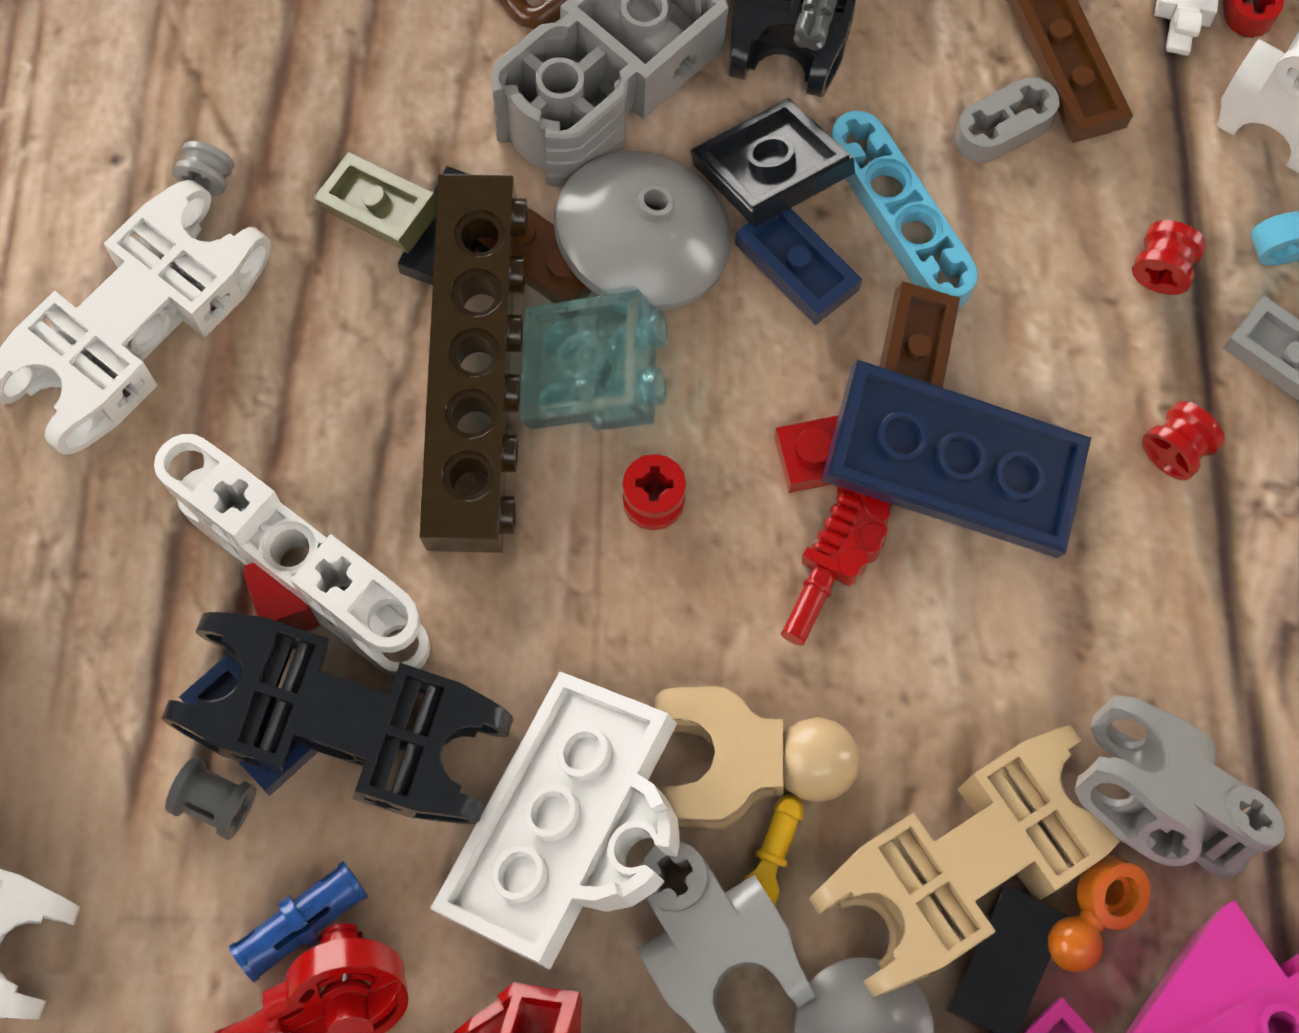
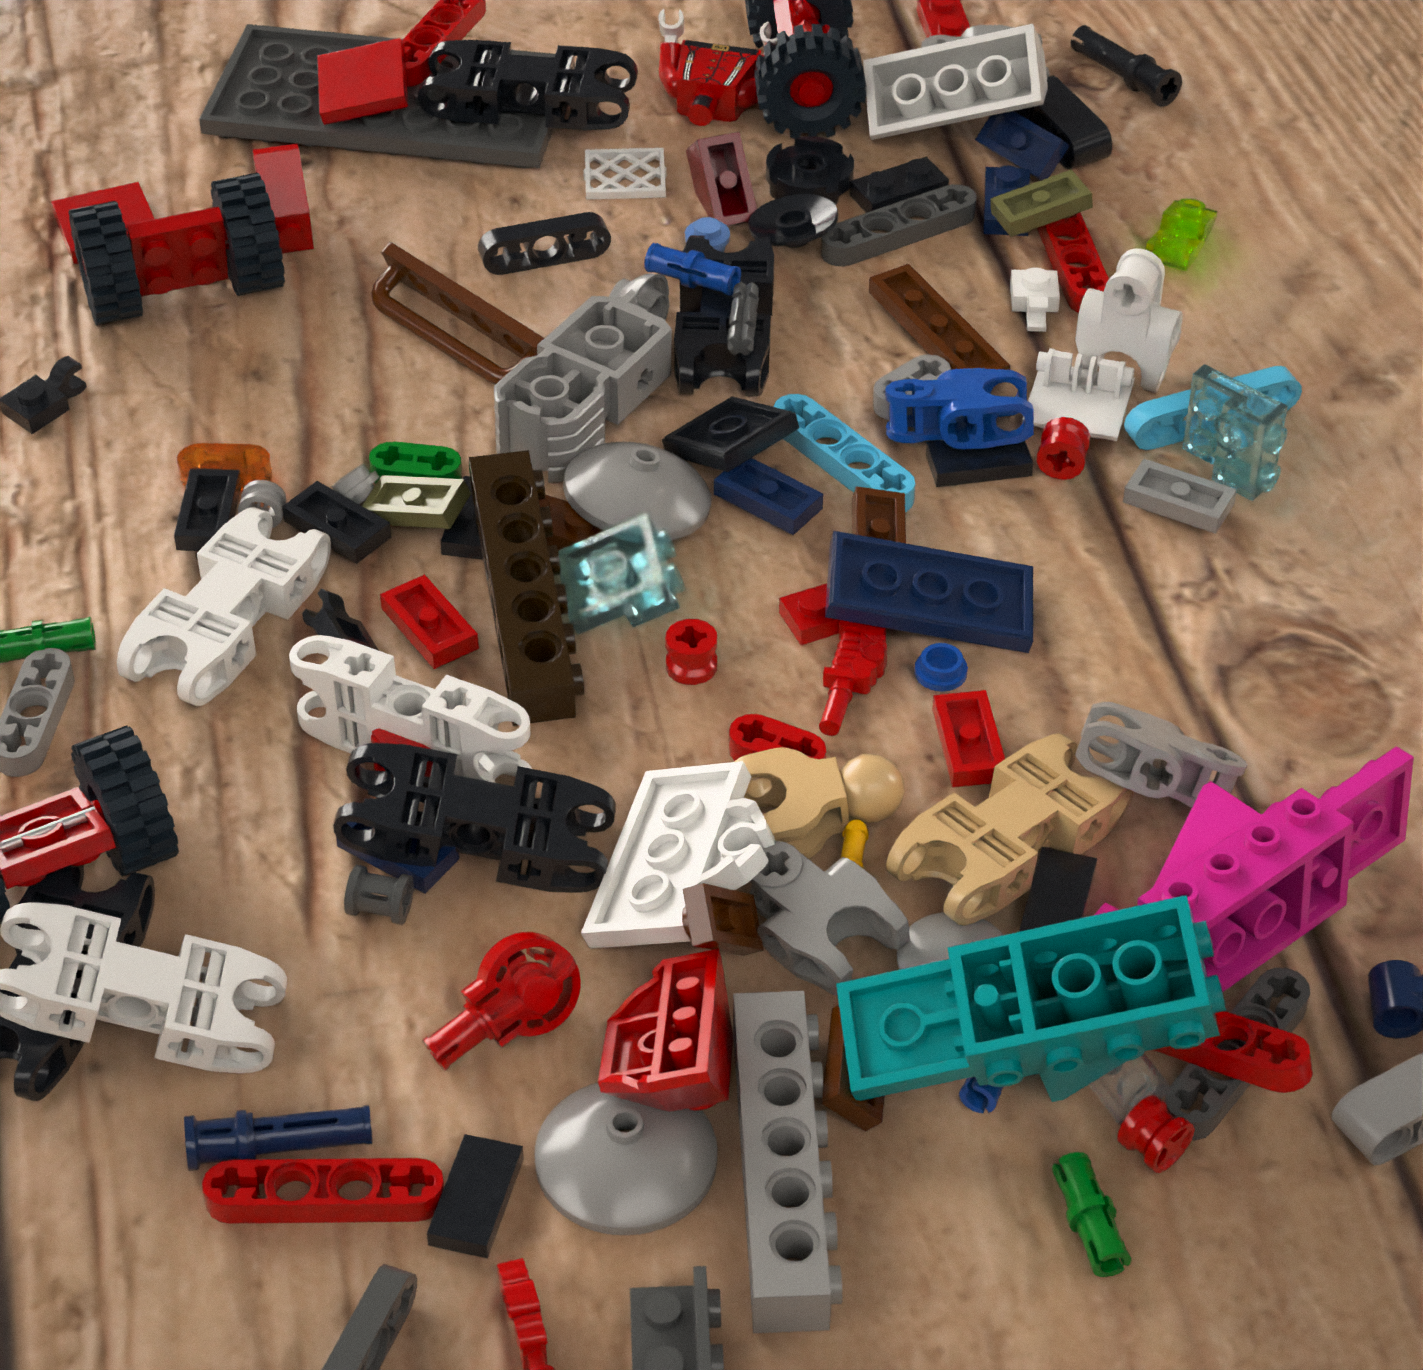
camera: 10 degrees left, 25 degrees down
blue pin [228,861,369,983] -> none
orange plate [1048,855,1150,973] -> none
red wheel [1142,401,1225,481] -> none
none -> black plate [174,469,242,551]
none -> clear orange beam [177,443,272,492]
none -> black plate [282,481,391,564]
none -> black plate [302,589,379,651]
none -> light grey plate [331,463,379,504]
none -> green beam [369,442,462,484]
none -> red plate [380,574,479,669]
none -> reddish brown plate [682,883,764,956]
none -> red beam [729,714,826,761]
none -> blue piece [885,368,1034,449]
none -> blue plate [915,643,968,692]
none -> black tile [926,440,1033,487]
none -> red plate [932,690,1005,788]
none -> white hinge [1022,348,1135,441]

